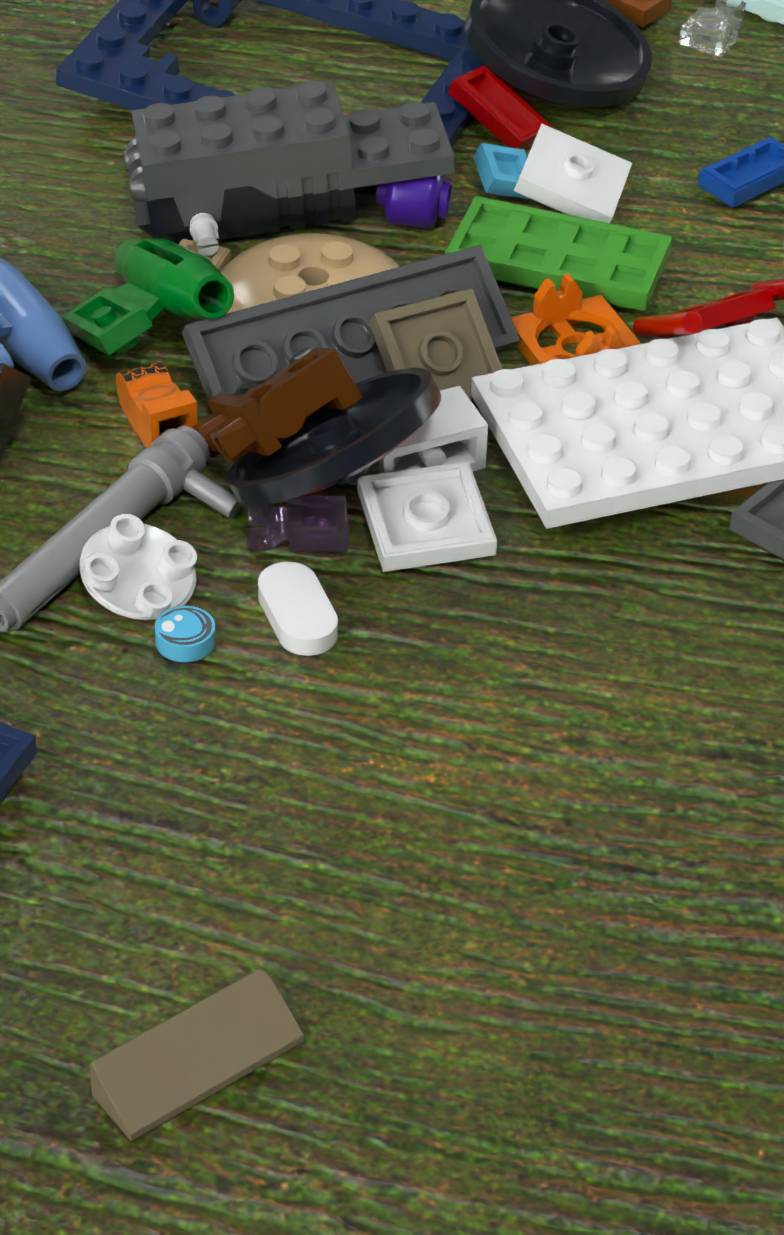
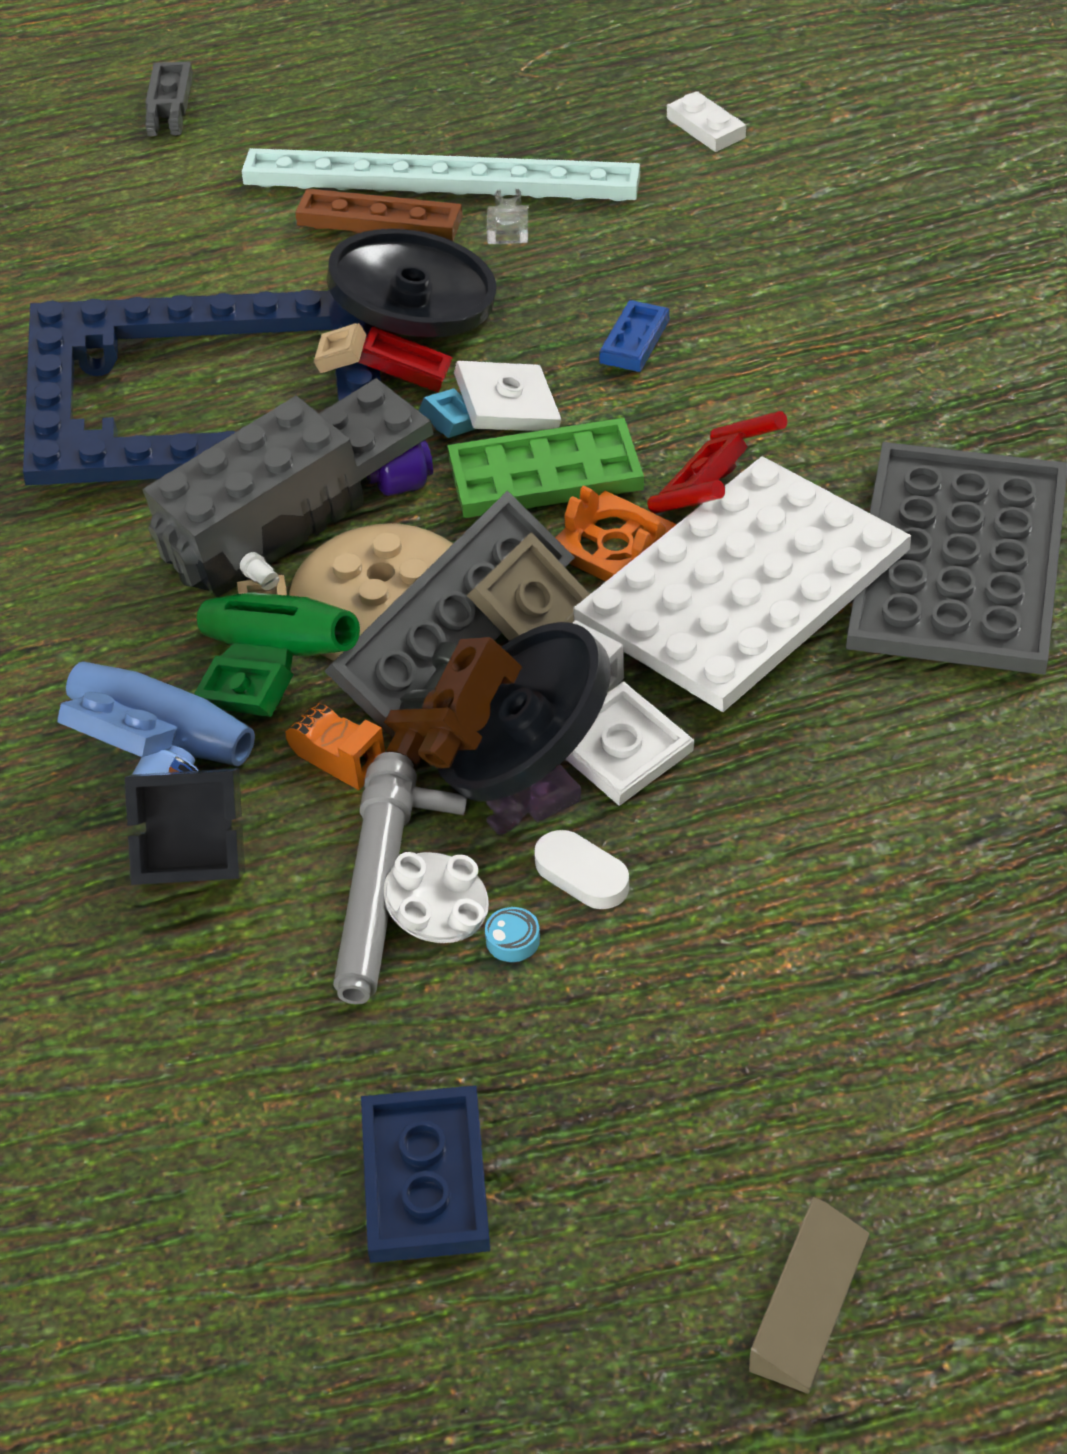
camera: 25 degrees left, 5 degrees up
none -> tan tile [313,323,366,373]

